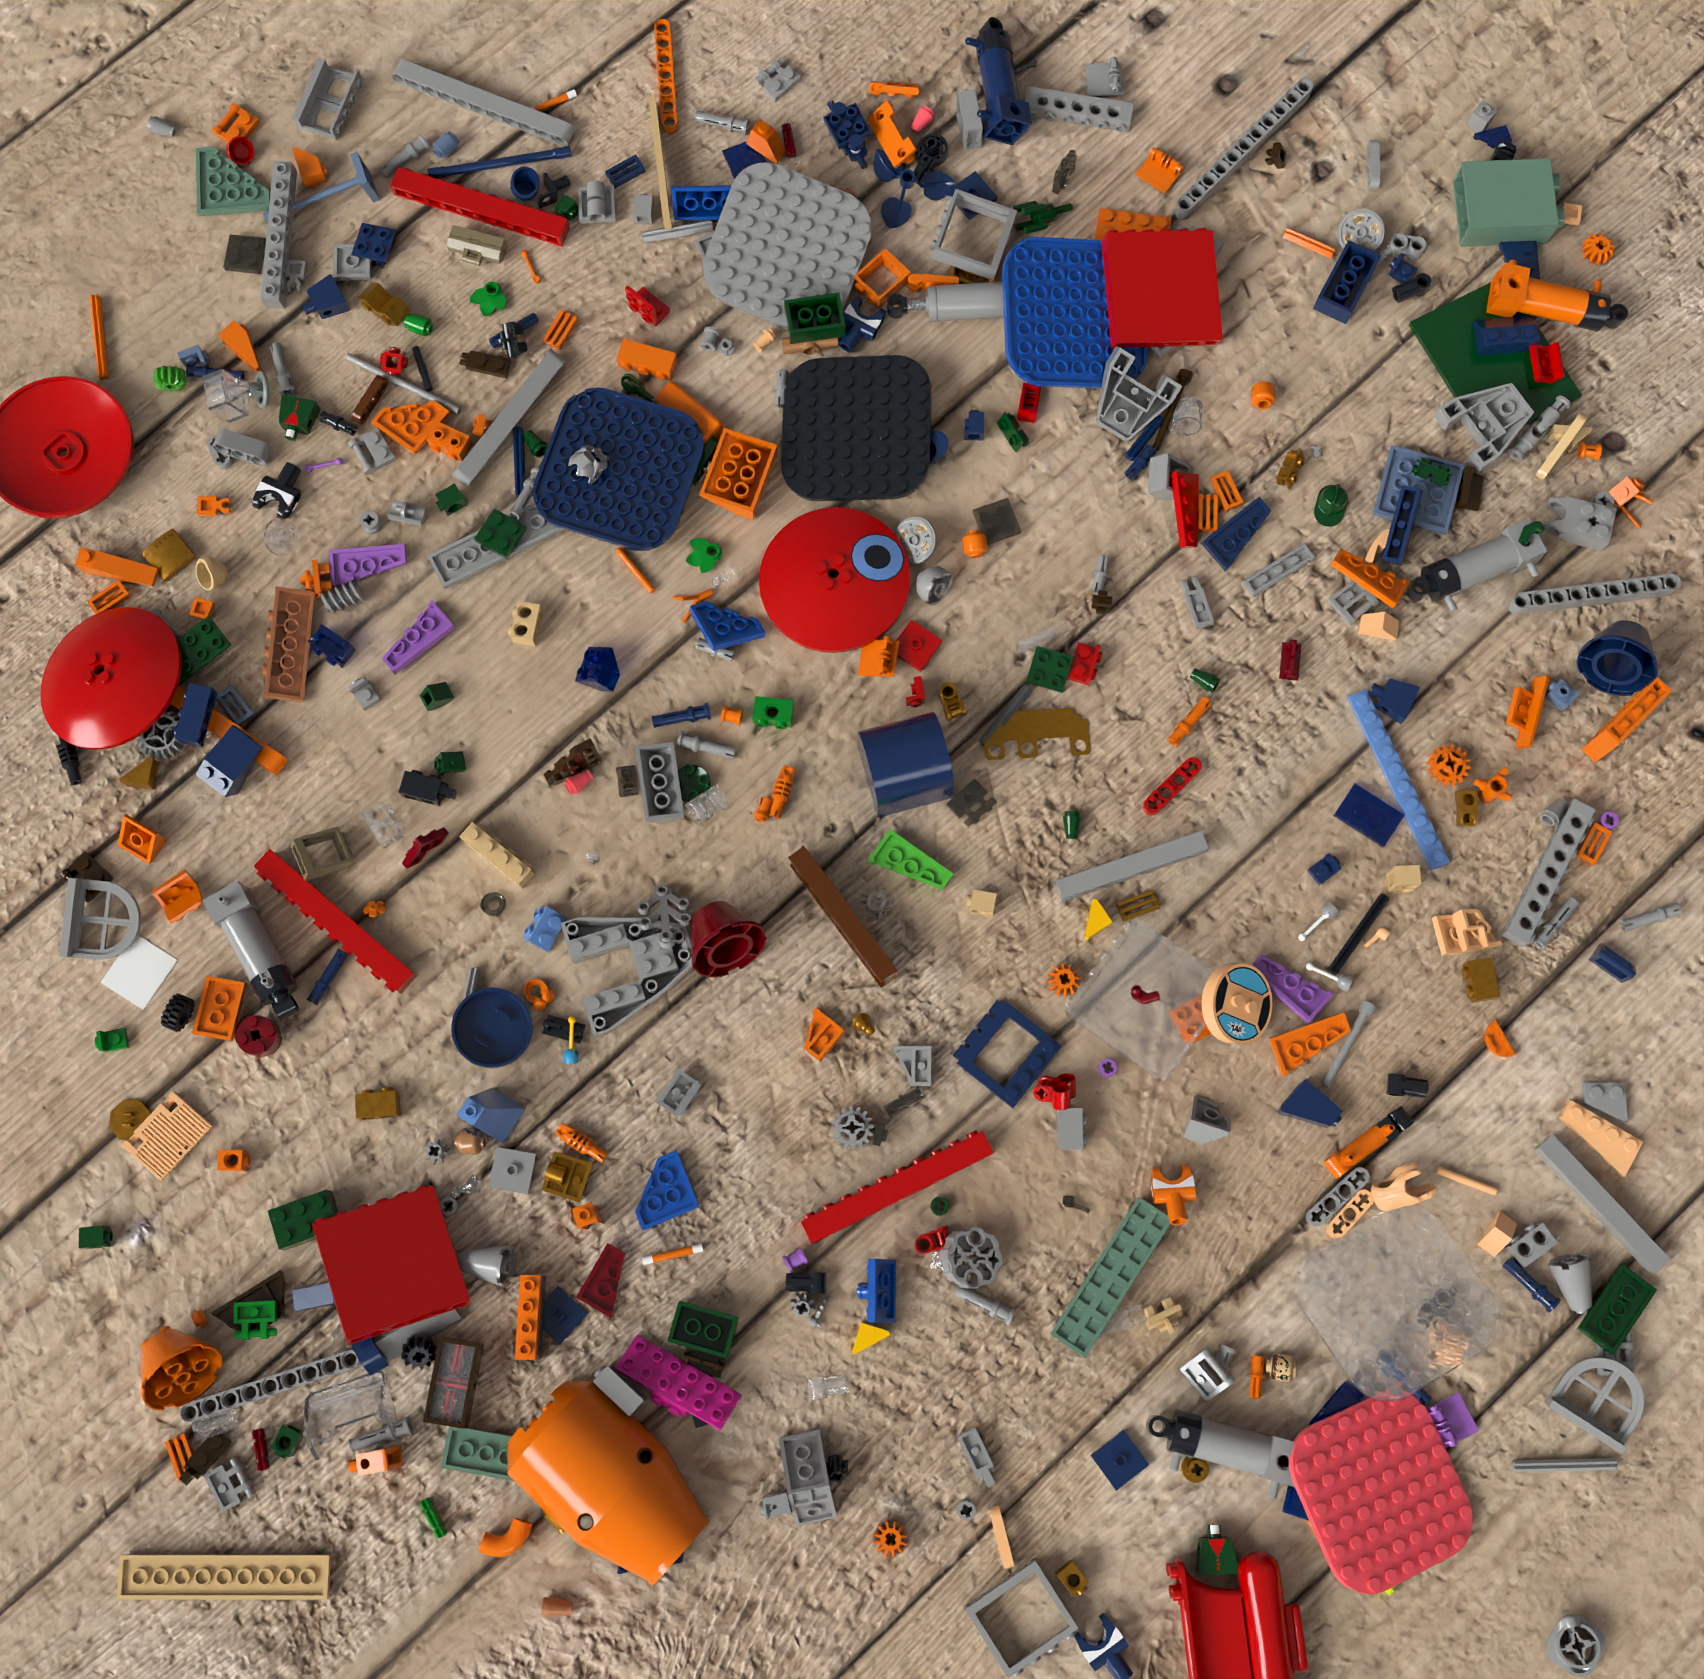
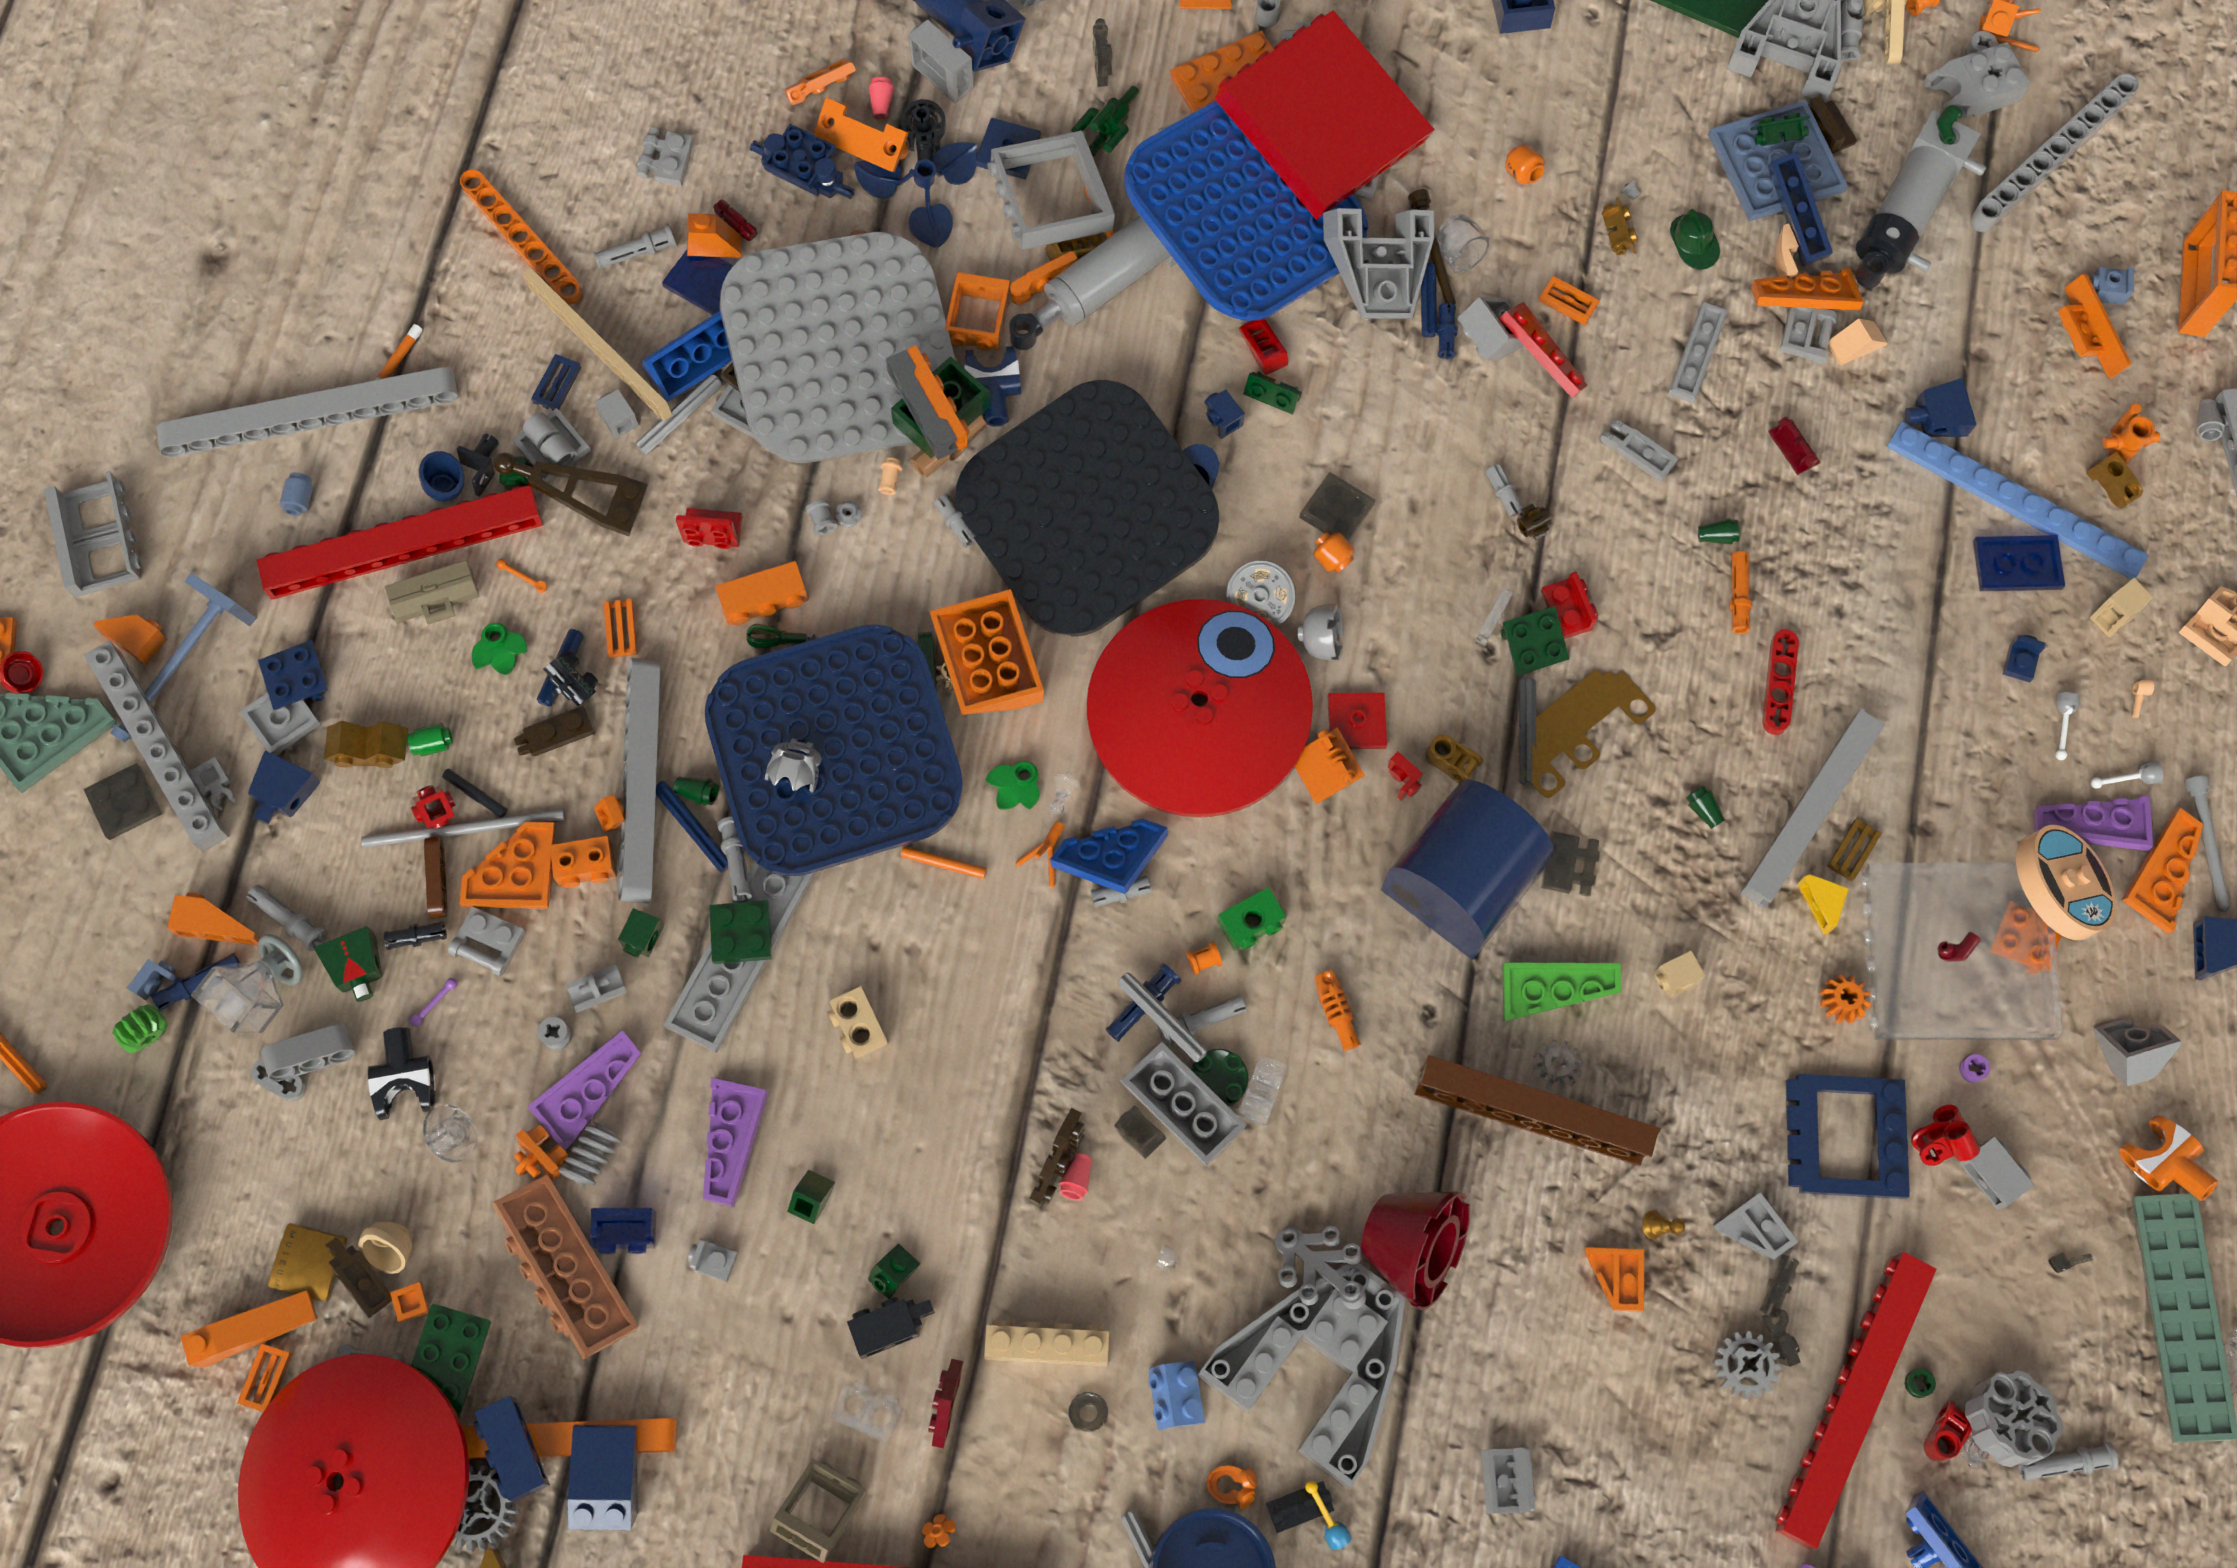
camera: 40 degrees left, 5 degrees down
orange plate [197,496,232,517] -> none
sand blue tile [217,685,255,727] -> none
light grey pin [379,134,430,178] -> none
dark blue piece [427,146,572,179] -> none
clear blue slope [575,647,620,692] -> none
orange piece [655,381,728,447] -> none
orange pin [753,797,773,823] -> none
orange tile [1198,494,1218,532] -> none
dark blue wing [1201,497,1271,572] -> none
black axle [1328,893,1390,975] -> none
orange gear [1426,744,1471,787] -> none
dark blue cone [1577,620,1659,696] -> none
none -> dark brown hinge [325,1238,392,1318]
none -> dark brown plate [494,452,648,536]
none -> dark grey piece [886,345,970,460]
none -> light grey axle [1118,972,1207,1062]

